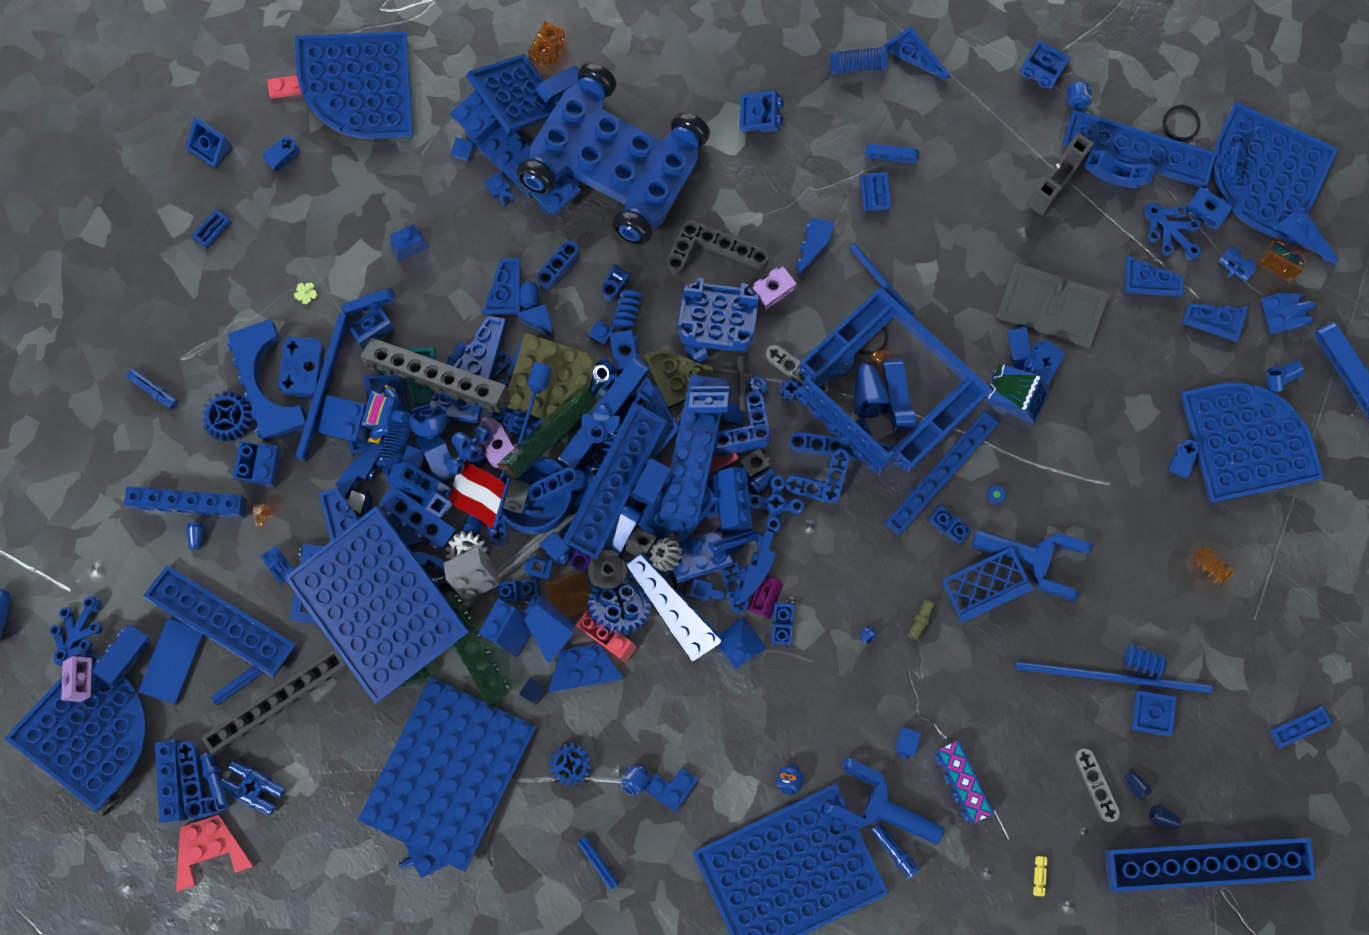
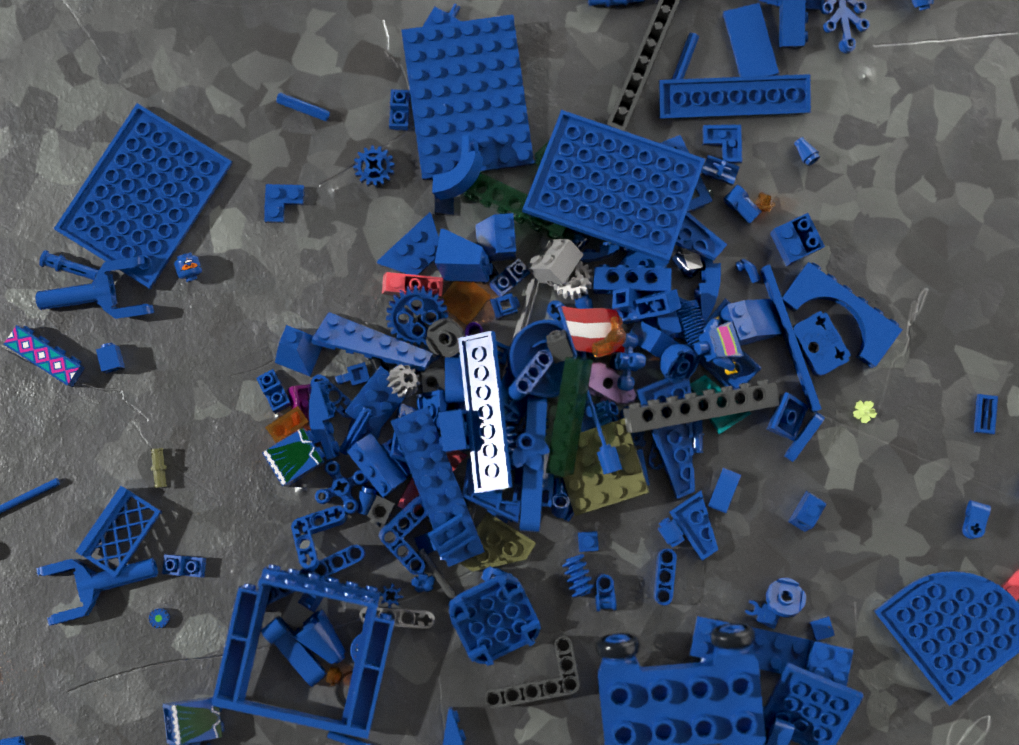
camera: 145 degrees right, 5 degrees up
blue brick [124,487,247,518] -> none
blue pin [126,368,178,410] -> none
blue gear [201,391,253,442] -> none
blue slope [518,305,554,337] -> none
blue brick [540,531,572,566] -> none
blue brick [609,330,641,374] -> none
blue head [620,765,650,796] -> none
lavender brick [752,267,797,310] -> none
blue plate [860,626,878,644] -> none
blue tile [885,411,999,536] -> none
none -> slope [262,428,325,487]
none -> clear orange slope [265,406,308,444]
none -> blue slope [389,89,410,130]
none -> blue arch [432,135,483,200]
none -> clear orange arm [592,317,626,357]
none -> blue plate [702,125,742,164]
none -> blue slope [708,468,741,513]
none -> blue piece [723,185,762,224]
none -> blue arm [735,259,760,283]
none -> blue plate [766,578,806,617]

